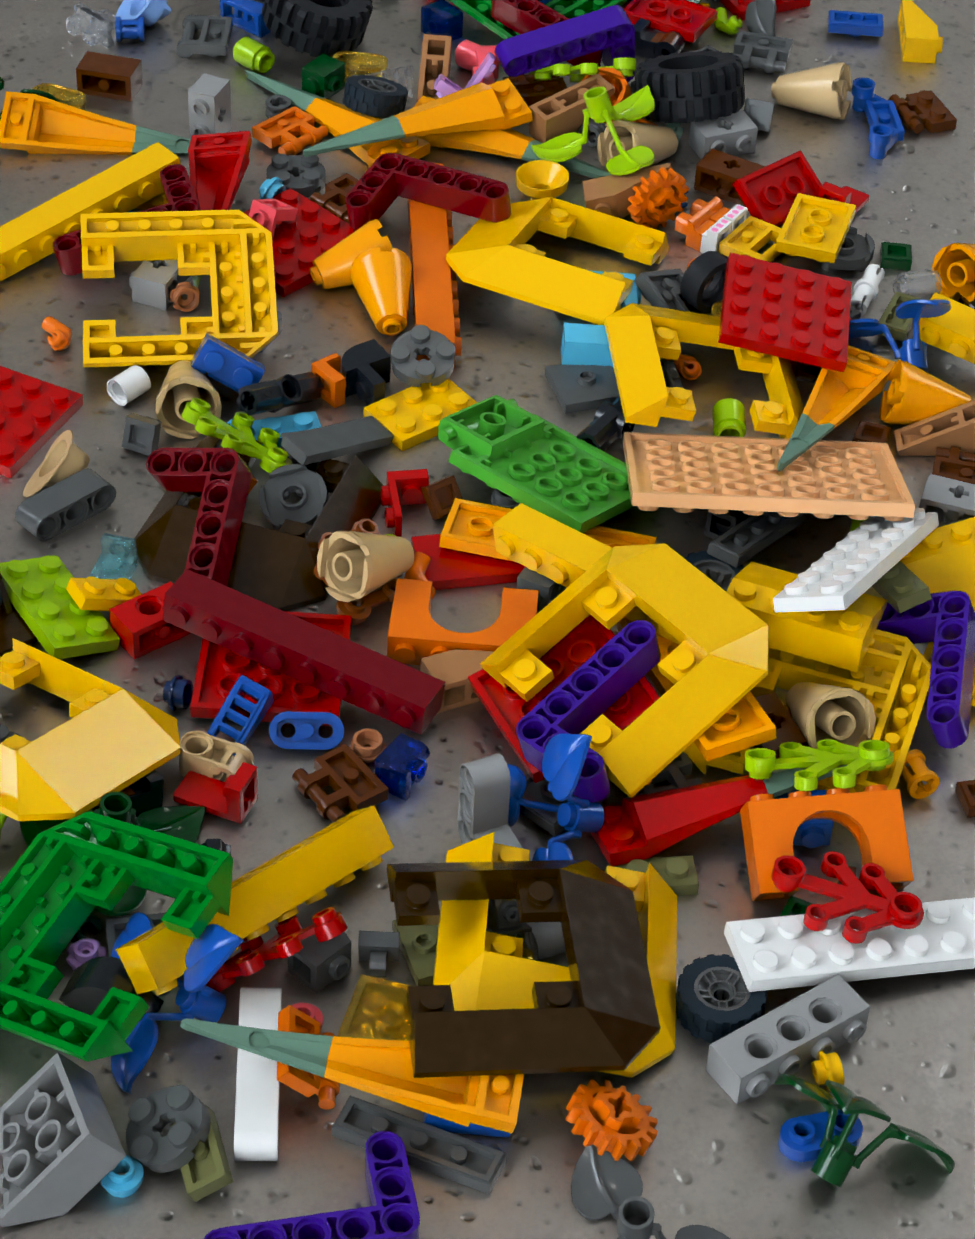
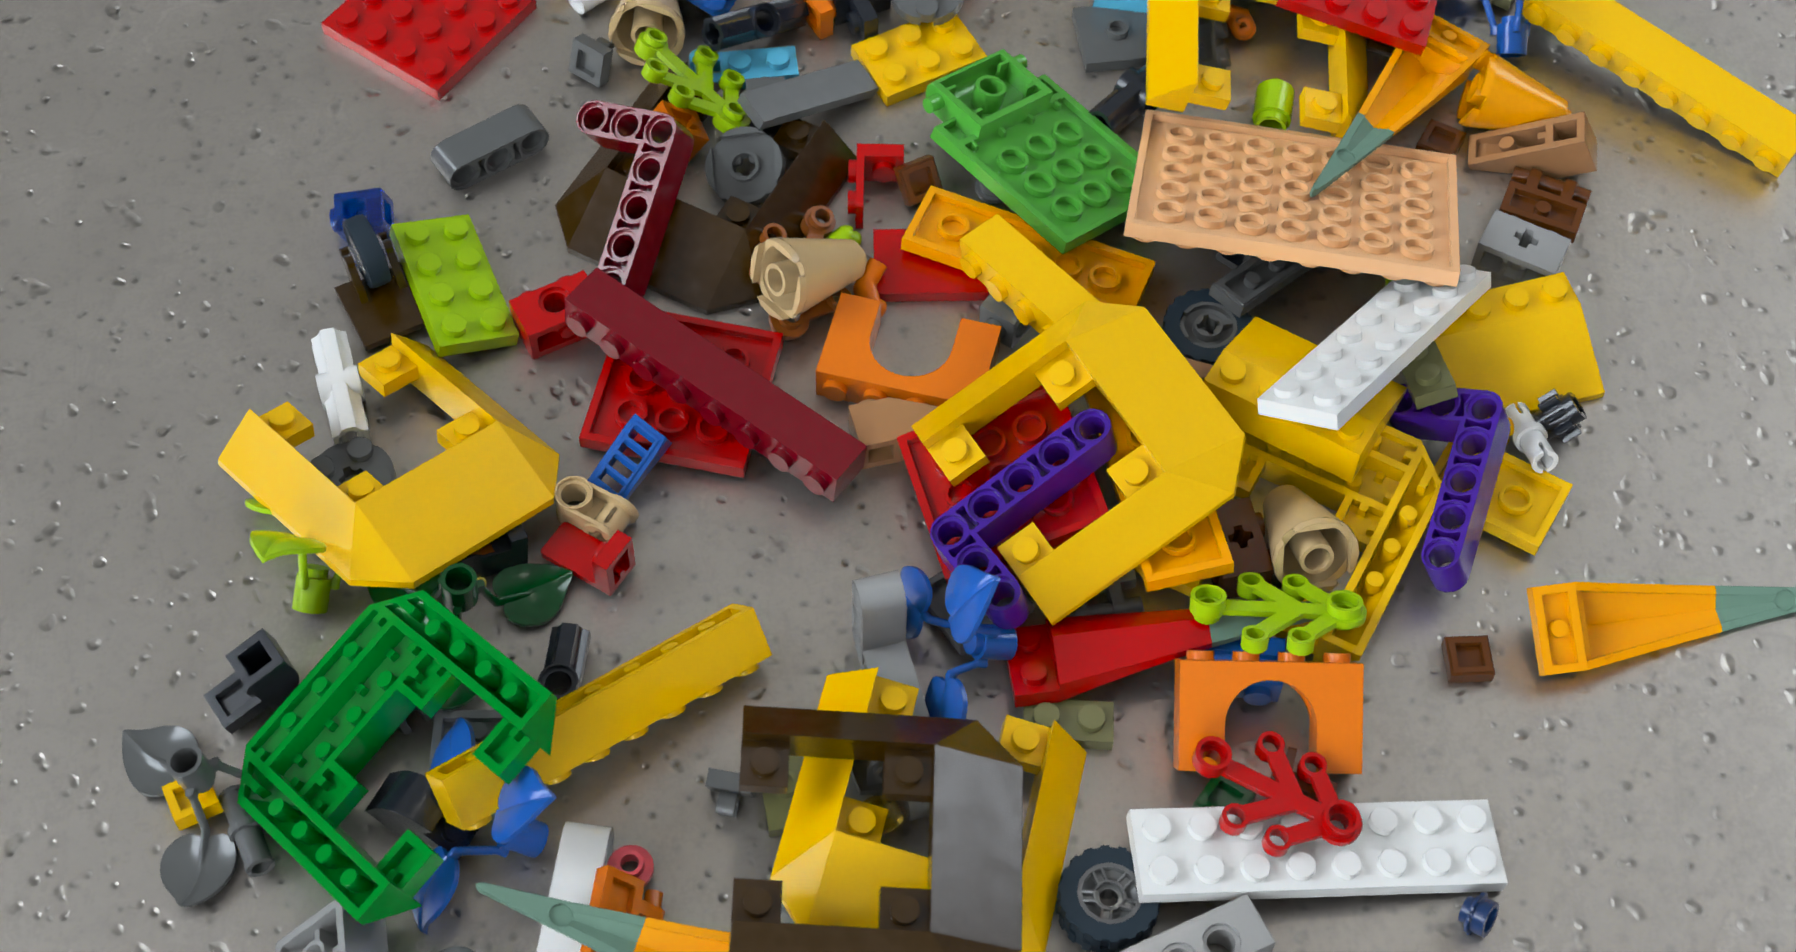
camera: 10 degrees right, 15 degrees up
tan piece [23,429,90,498] -> none
yellow plate [66,576,141,611] -> none
lavender plate [67,938,107,971] -> none
clear light blue bracket [89,533,138,580] -> none
dark blue plate [163,675,193,711] -> none
red plant [206,907,348,992] -> none
blue plate [269,711,344,750] -> none
dark grey brick [288,932,351,994] -> none
reddish brown plate [292,744,389,822] -> none
clear yellow plate [337,974,411,1041] -> none
nougat plate [350,728,386,763] -> none
clear blue brick [375,733,430,801] -> none
light orange bush [900,749,940,799] -> none

